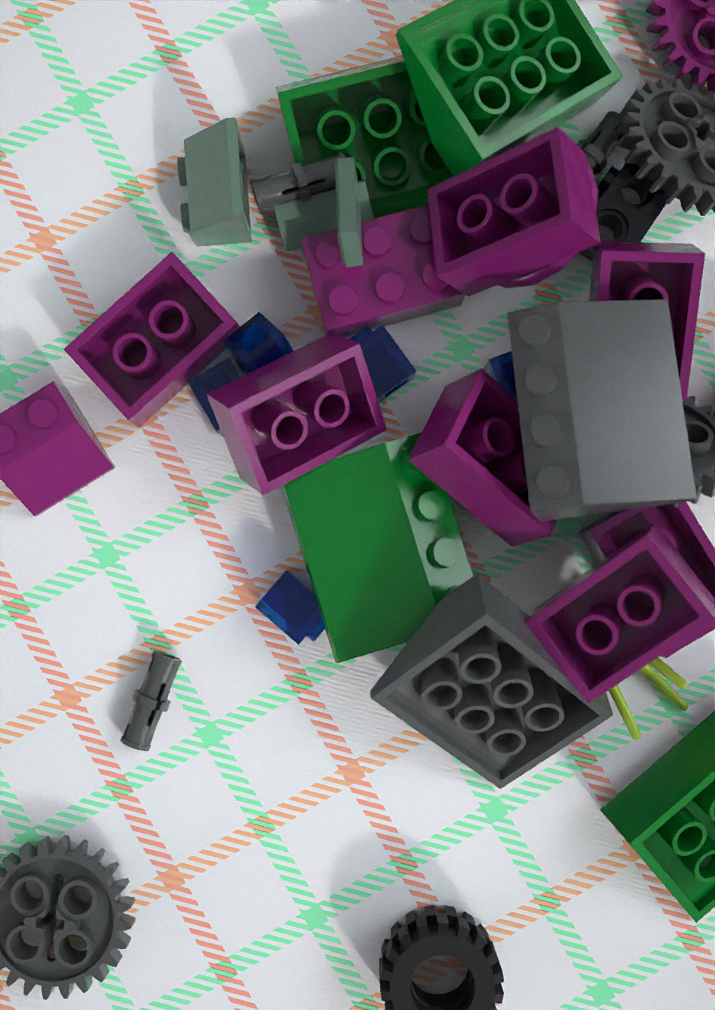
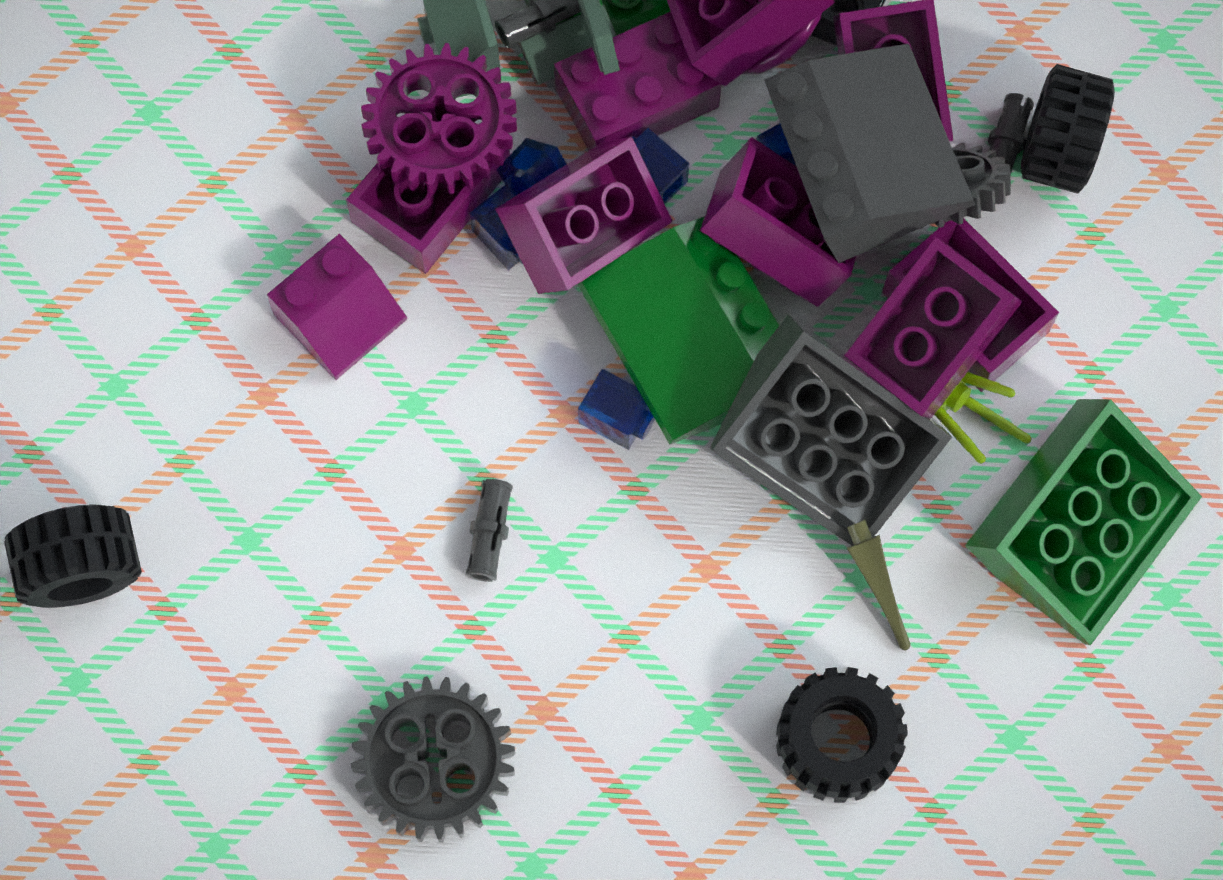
camera: 15 degrees left, 15 degrees down
none -> magenta gear [361,43,517,195]
none -> olive piece [847,520,911,650]

